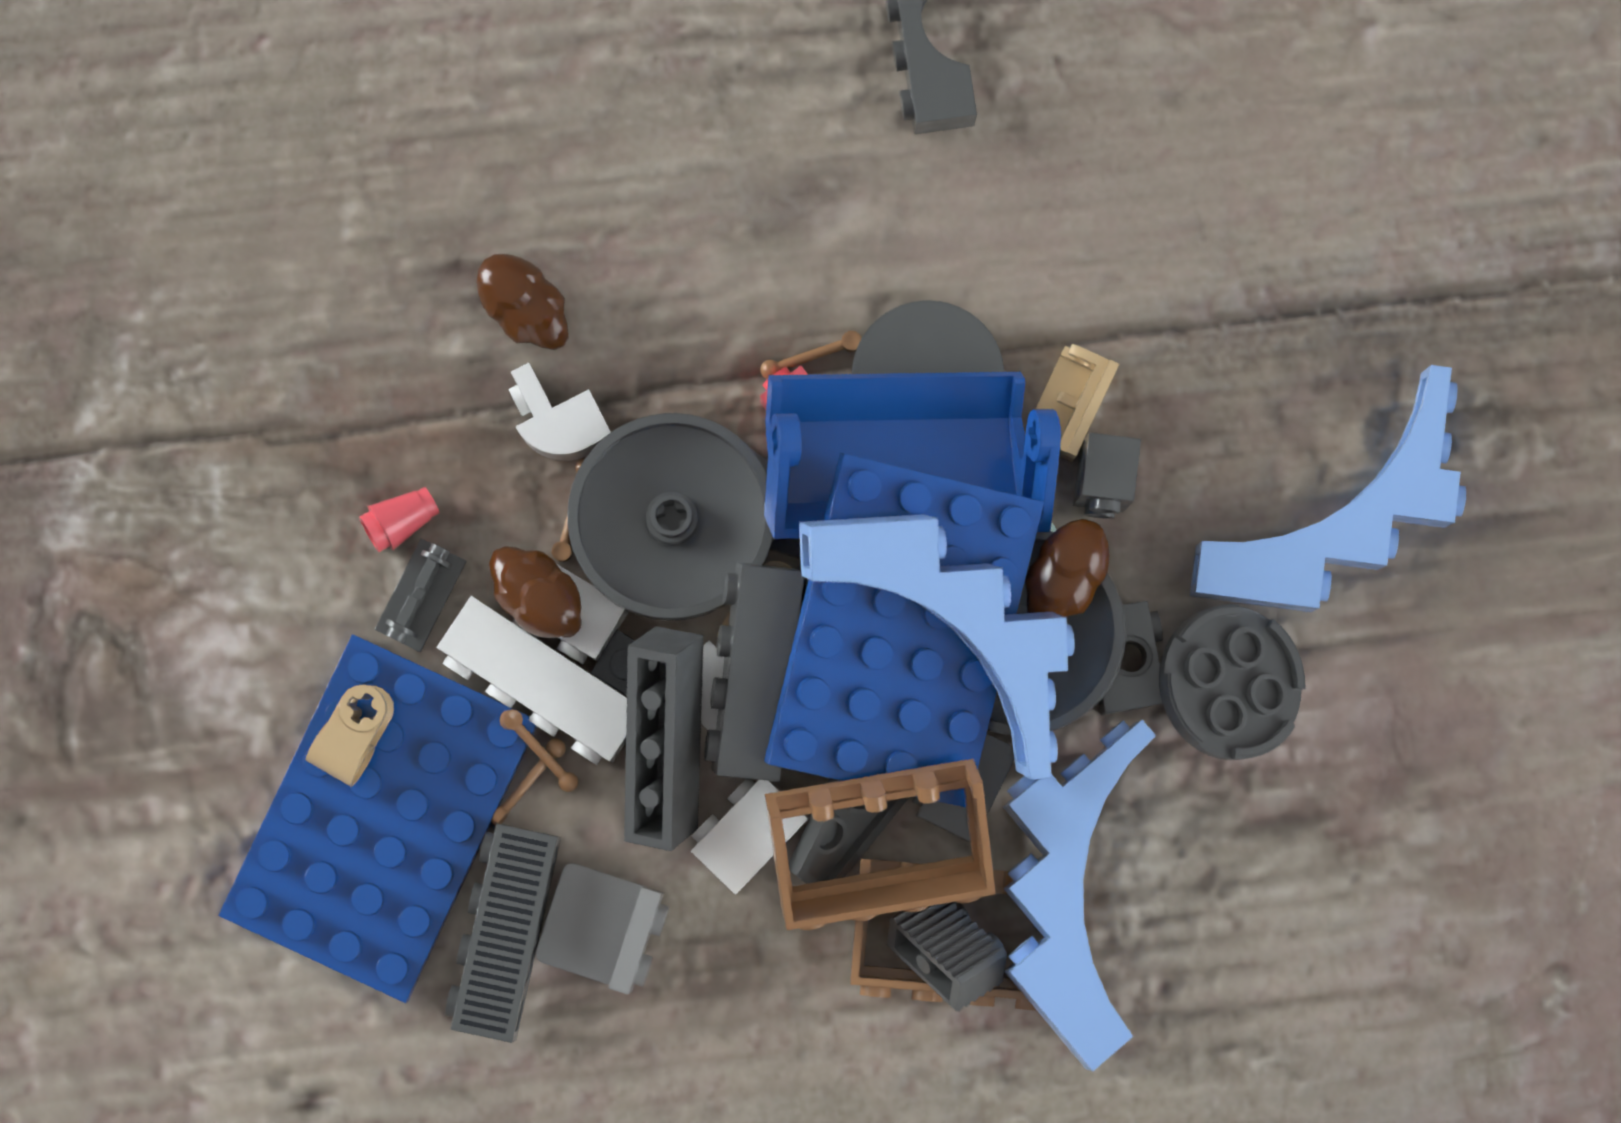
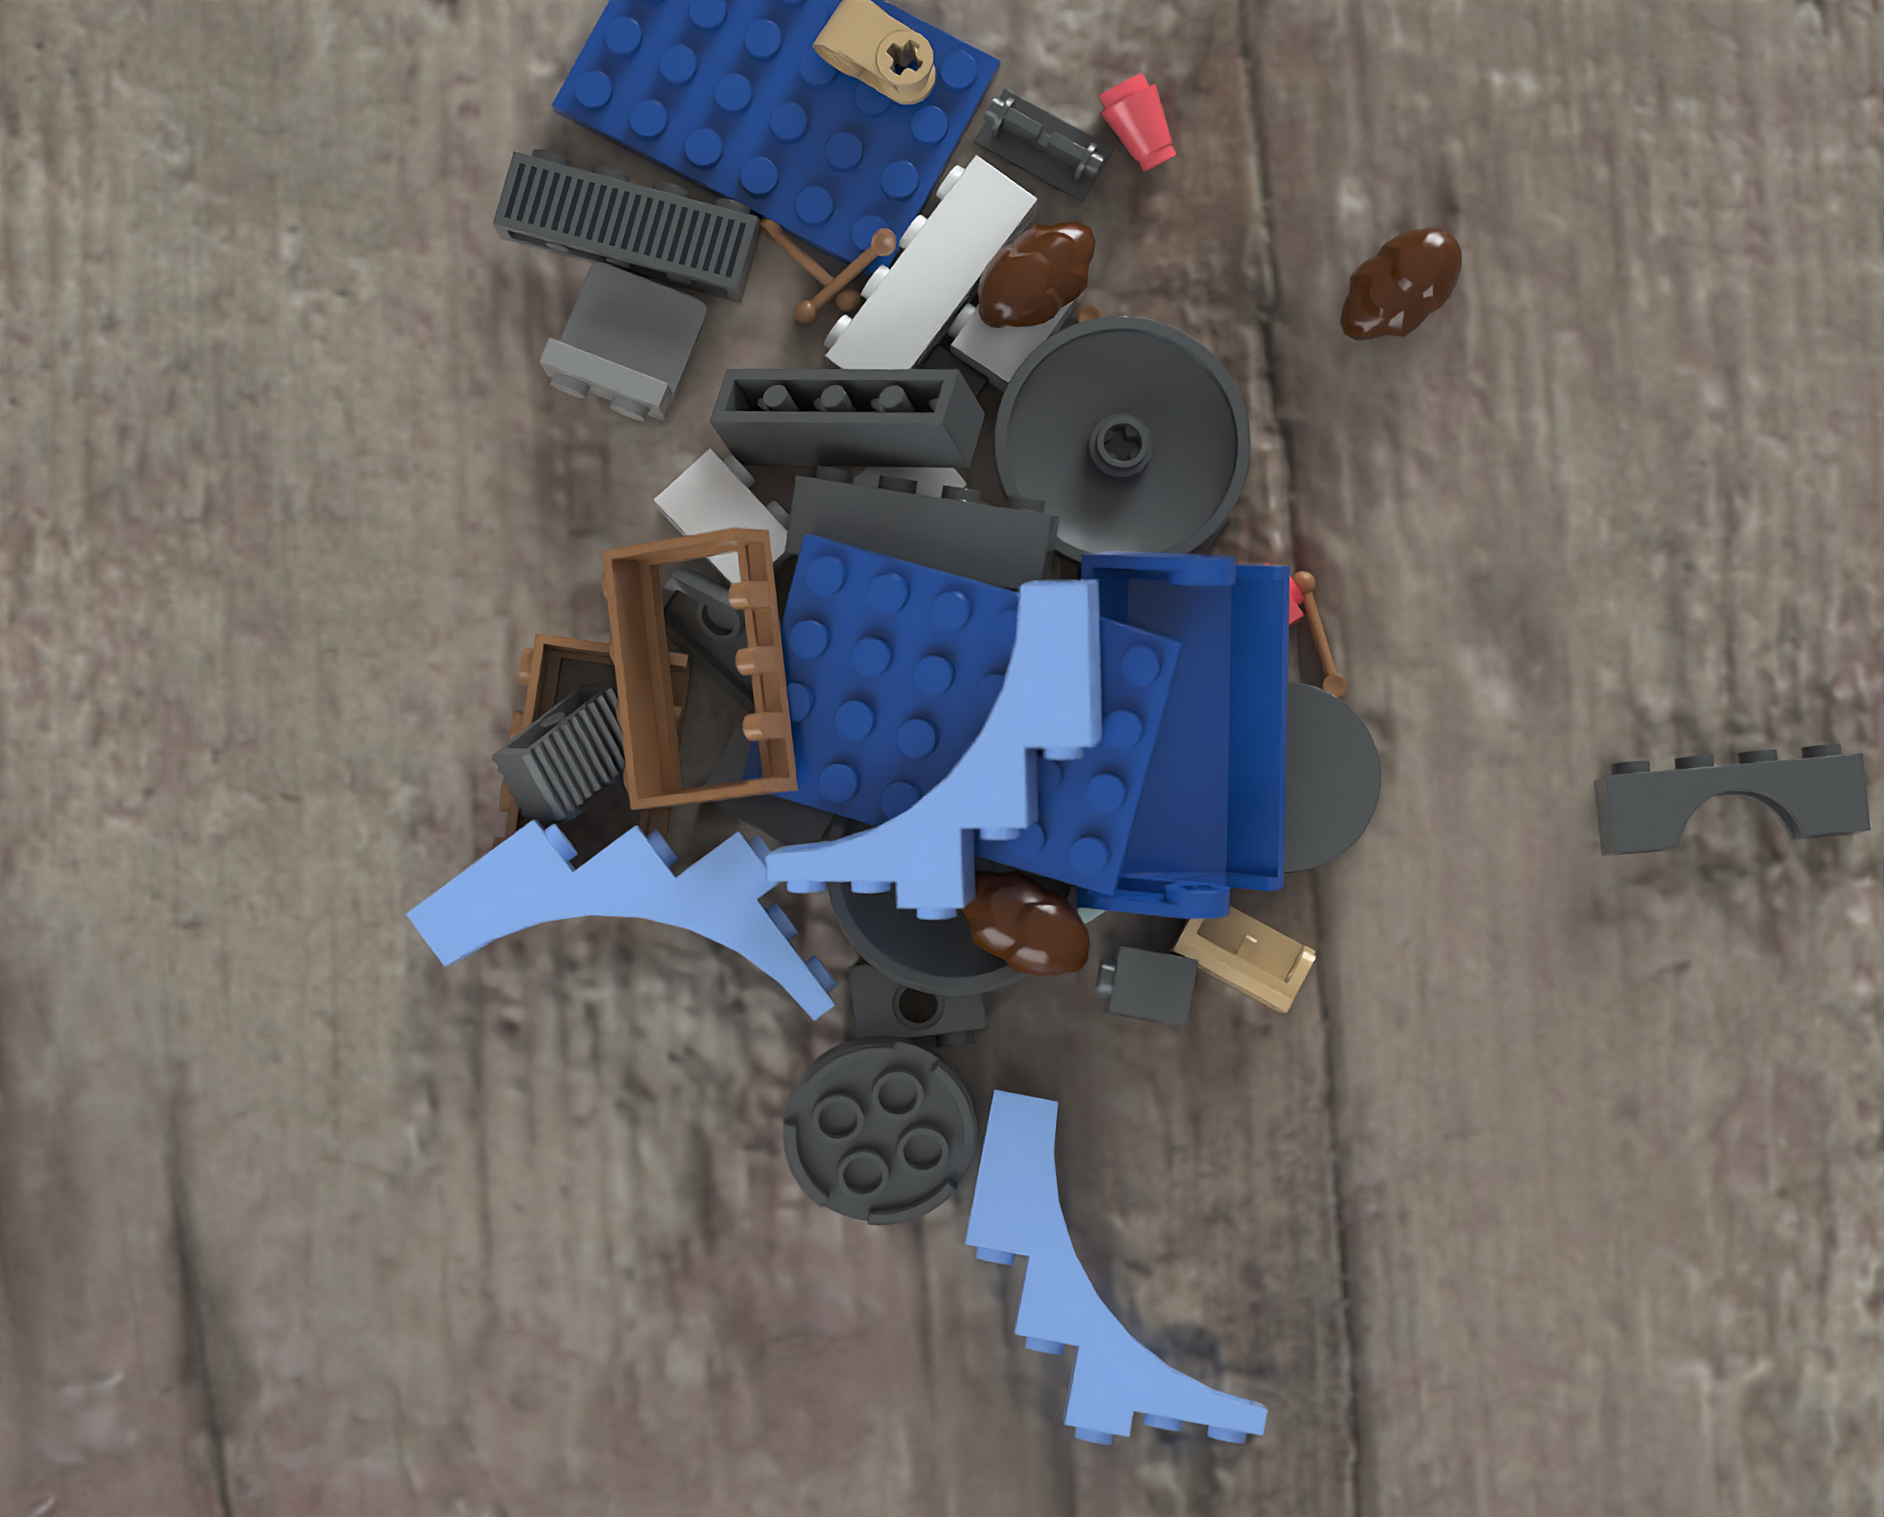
camera: 95 degrees right, 0 degrees up
white brick [508,363,611,461] -> none

